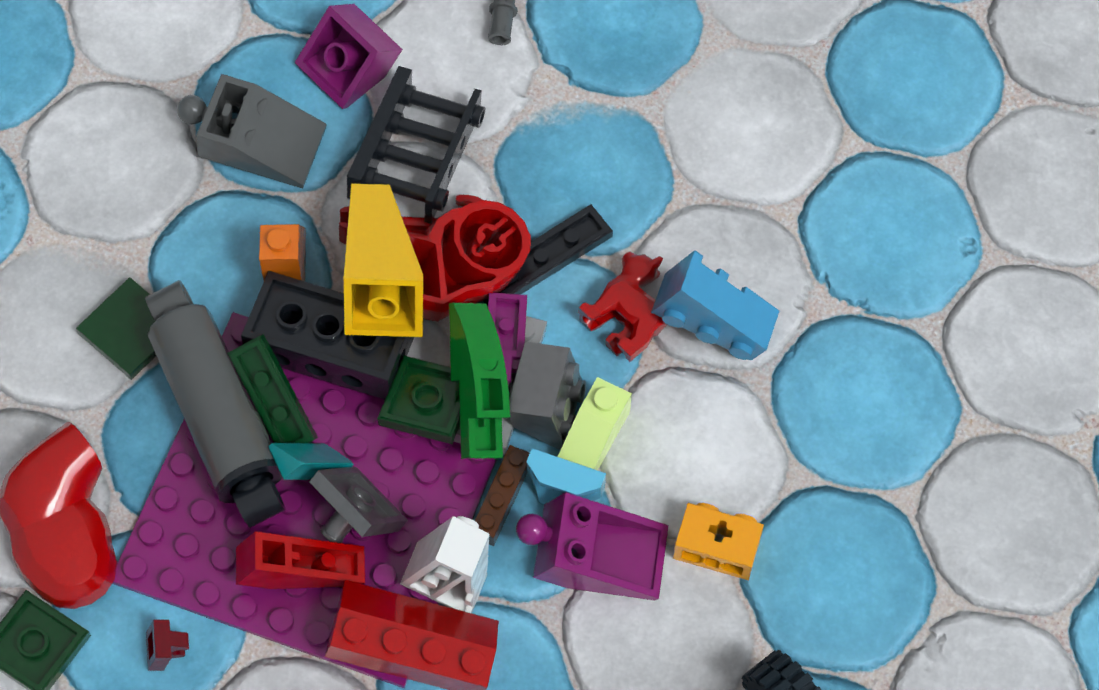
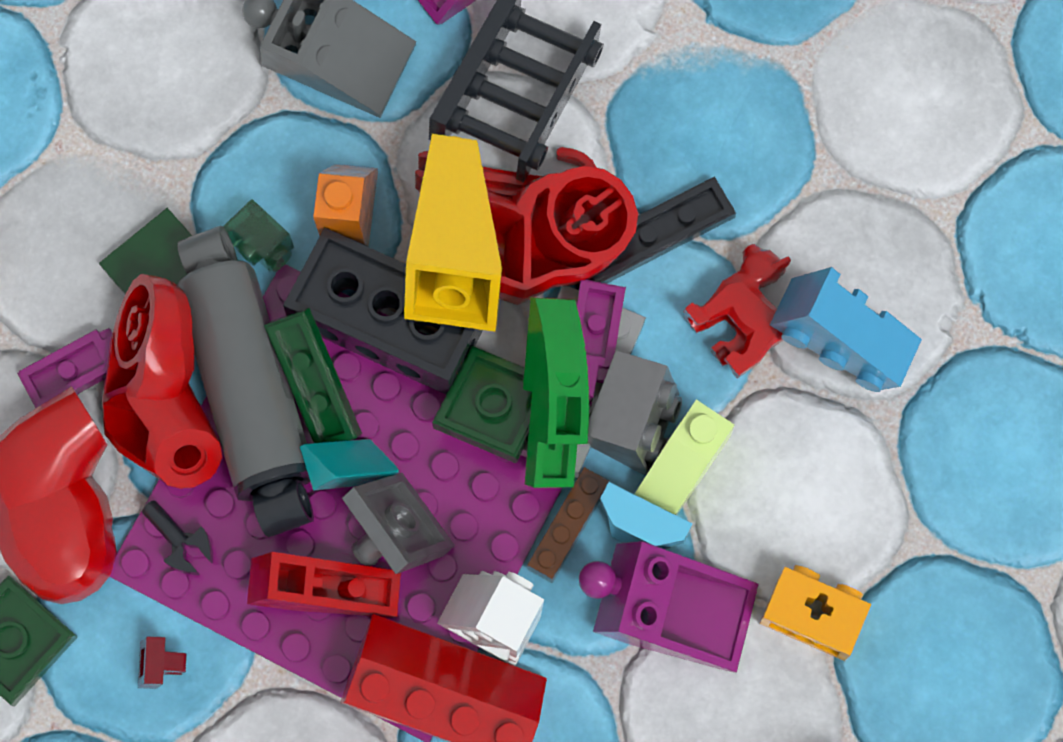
camera: 10 degrees right, 10 degrees up
none -> magenta hinge [17,328,112,408]
none -> red piece [102,274,222,489]
none -> black bar [142,500,213,575]
none -> clear green brick [223,199,294,272]

